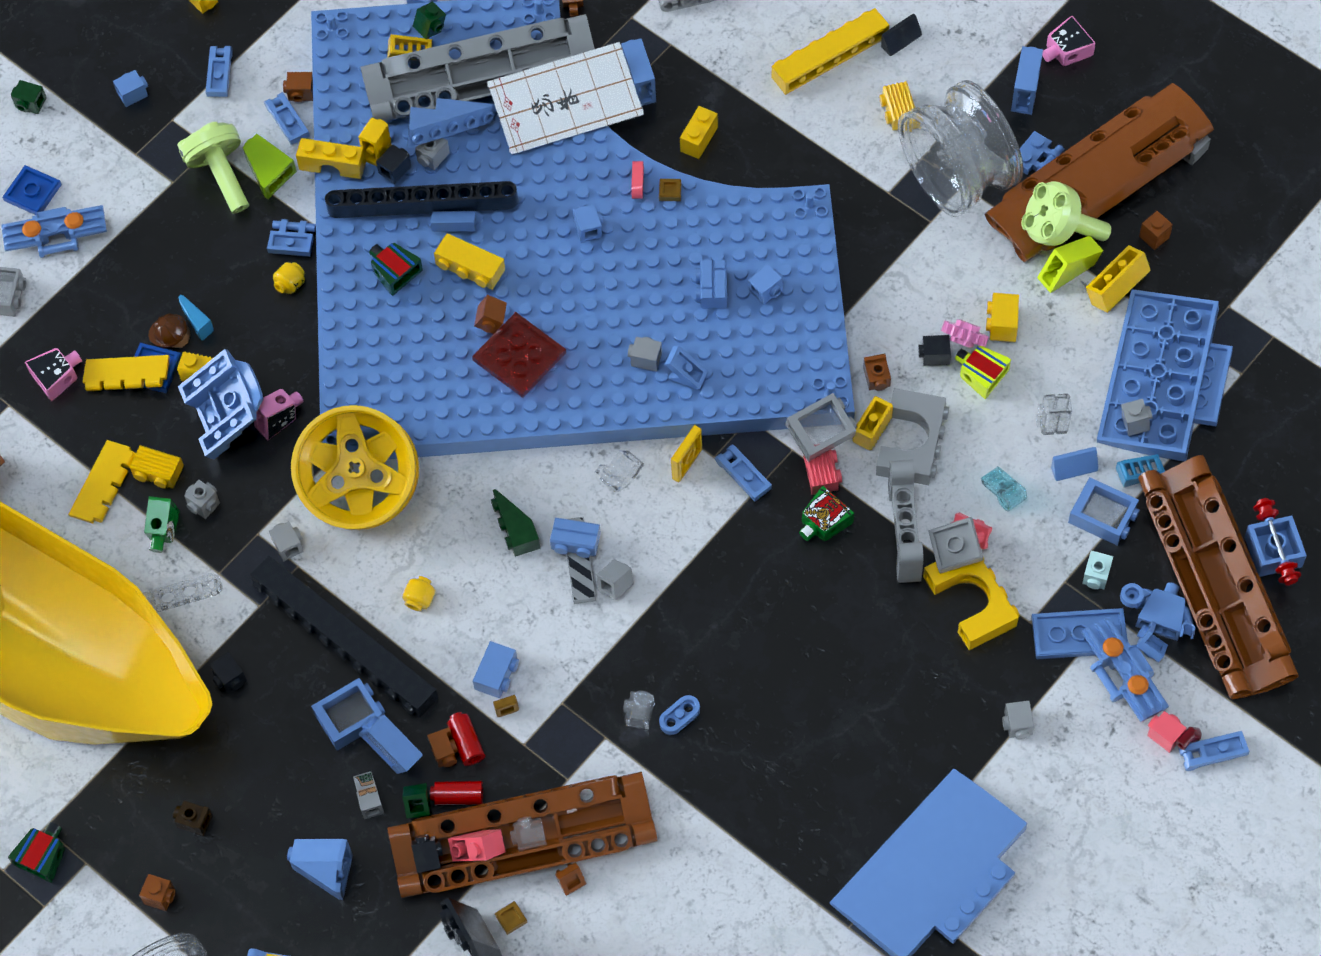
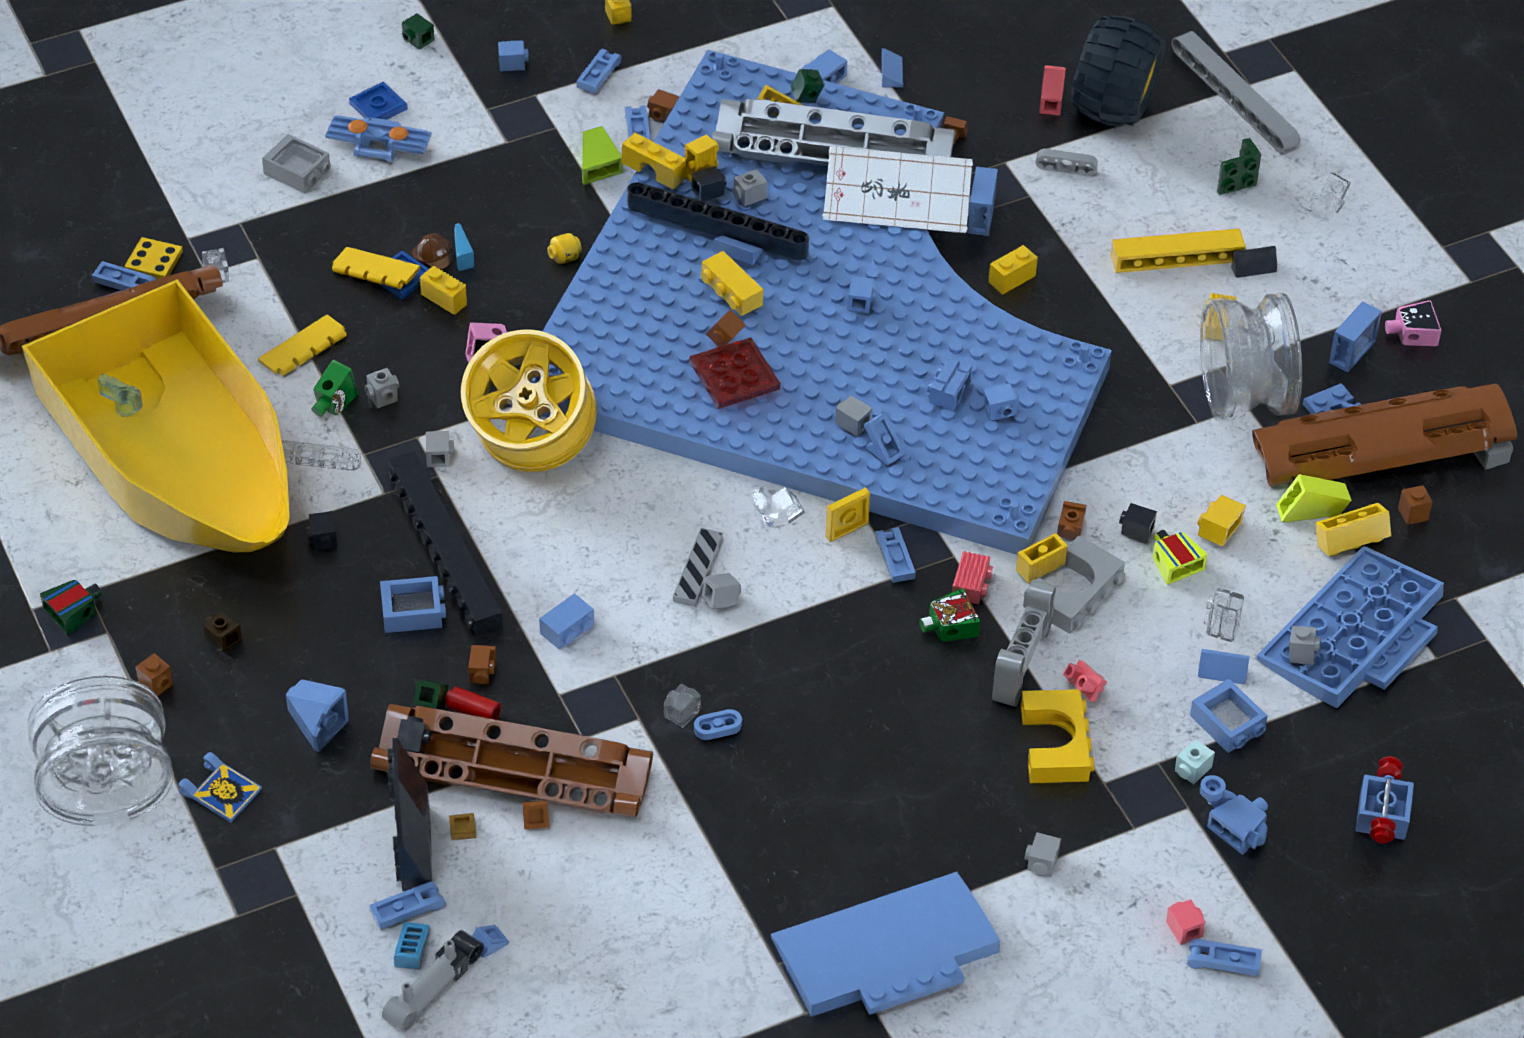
camera: 20 degrees right, 15 degrees down
torso [25,348,82,401] -> none
yellow brick [130,445,184,489] -> none
yellowish green piece [177,122,249,214] -> none
medium blue slope [178,349,263,459] -> none
medium blue plate [267,219,316,257] -> none
light grey leg [353,771,384,819] -> none
medium blue window [359,715,423,774] -> none
dark green torso [369,243,423,296] -> none
yellow head [402,576,435,612] -> none
medium blue slope [407,98,494,148] -> none
red brick [447,712,485,766] -> none
coral slope [448,829,506,862] -> none
dark green slope [491,489,541,557] -> none
pearl gold tile [493,694,519,717] -> none
clear brick [510,816,547,851] -> none
medium blue brick [550,517,601,558] -> none
coral beam [632,161,644,199] -> none
pearl gold tile [659,179,681,201] -> none
light grey window [785,393,857,462] -> none
light grey plate [928,517,984,574] -> none
bright pink gear [941,319,989,348] -> none
clear light blue plate [981,466,1027,511] -> none
yellowish green piece [1021,181,1111,246] -> none
medium blue tile [1031,608,1128,659] -> none
medium blue piece [1081,616,1169,722] -> none
dark azure slope [1116,454,1165,488] -> none
medium blue bracket [1136,621,1168,662] -> none
dark orange panel [1138,455,1299,699] -> none
dark red arm [1176,727,1202,750] -> none

